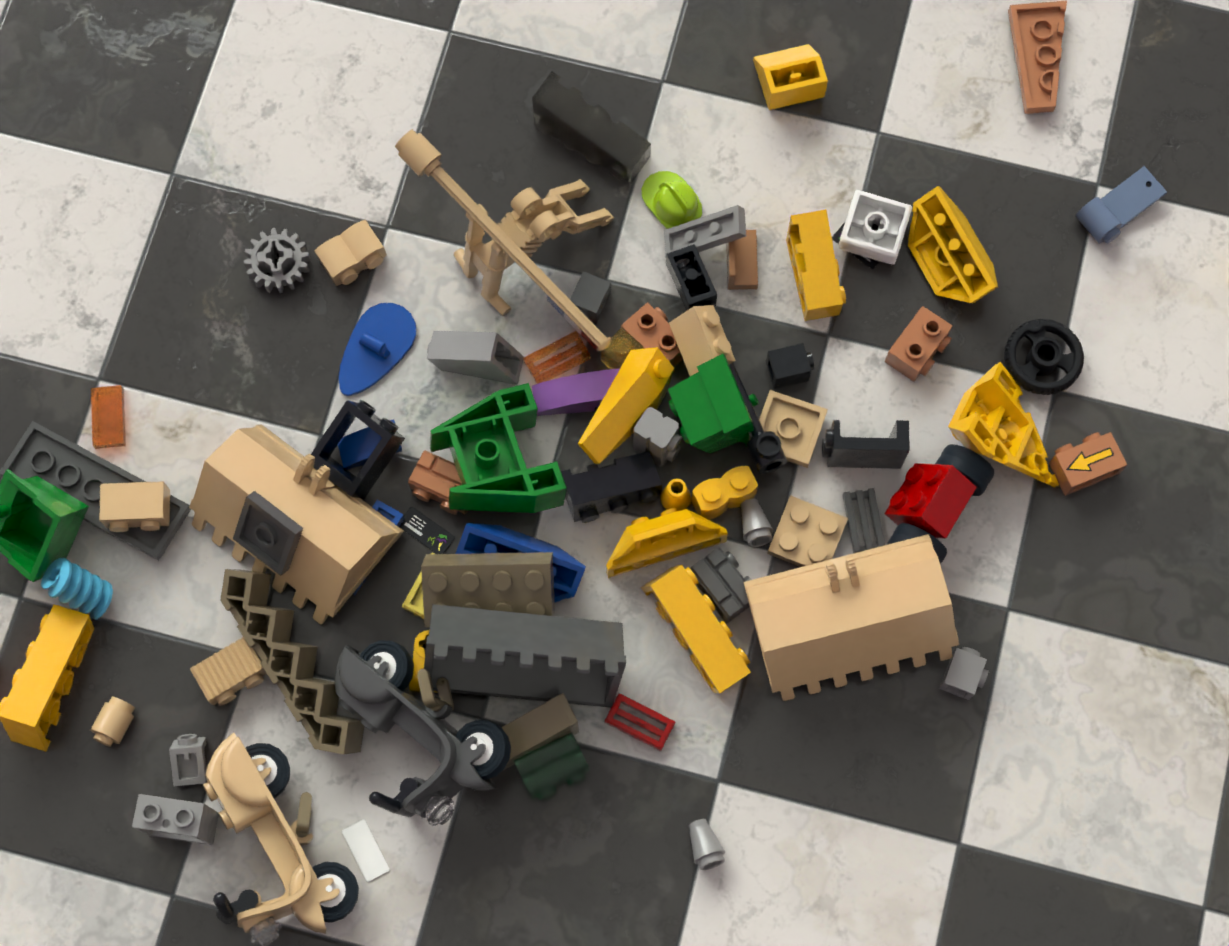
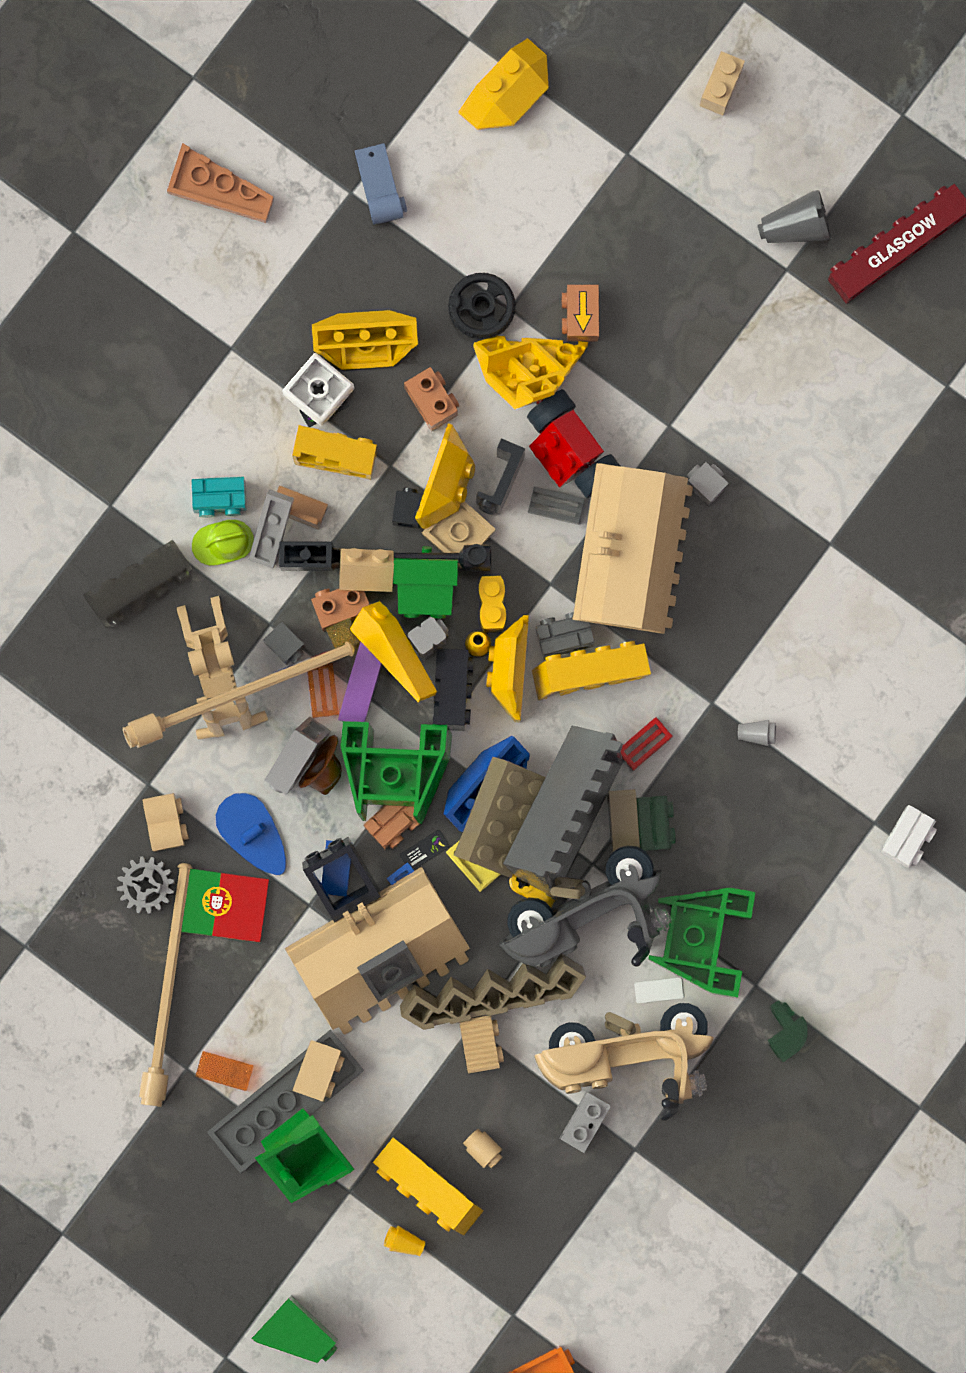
camera: 70 degrees left, 10 degrees up
medium azure piece [41,558,113,620] -> none
light grey bracket [169,734,207,786] -> none
light grey cone [740,499,773,547] -> none
yellow slope [753,44,828,110] -> none
tan plate [767,495,848,567] -> none
none -> flag [139,863,269,1107]
none -> teal brick [191,477,247,518]
none -> reddish brown piece [299,735,342,795]
none -> yellow wedge [415,424,475,529]
none -> green wedge [648,888,756,998]

